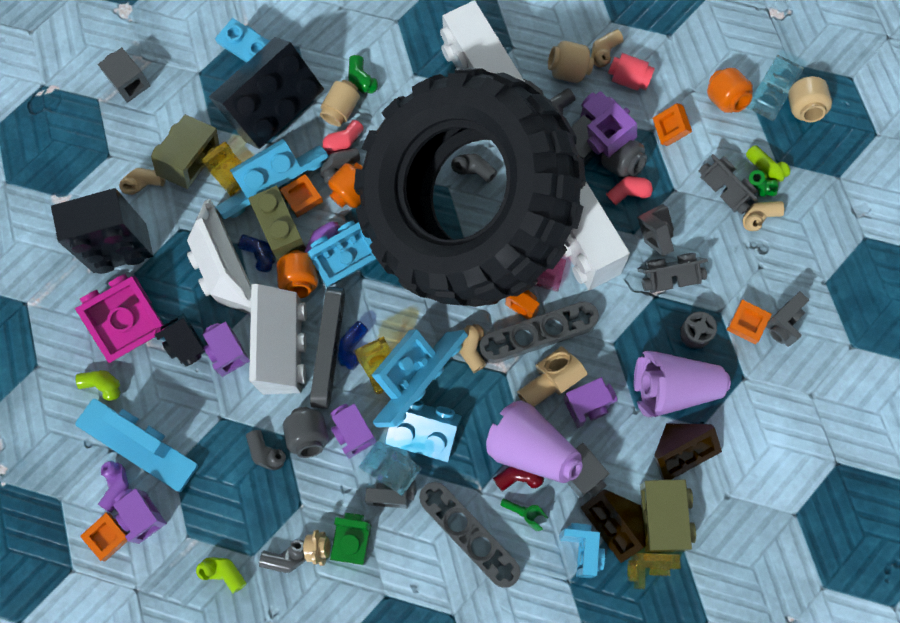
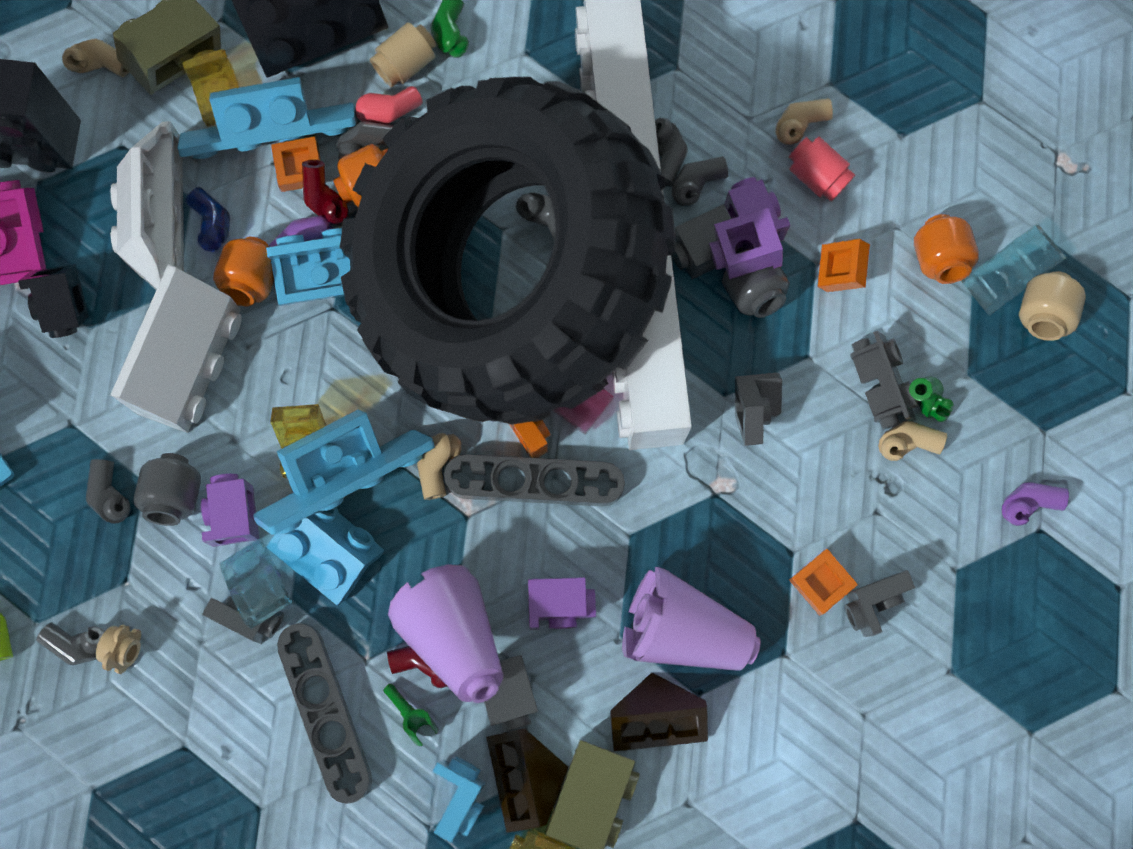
camera: 15 degrees right, 5 degrees up
medium lavender brick [203,321,250,377] -> none
olive brick [248,185,306,261] -> none
dark grey beam [310,287,345,409] -> none
green bracket [330,513,372,566] -> none
clear blue arm [338,321,368,370] -> none
tan piece [517,346,588,407] -> none
tan head [548,41,594,83] -> none
coral arm [606,176,653,205] -> none
dark grey hinge [638,253,708,293] -> none
dark grey wheel [680,312,717,349] -> none
lime arm [746,145,791,182] -> none
none -> dark red arm [302,160,349,224]
none -> medium lavender arm [1002,482,1069,526]

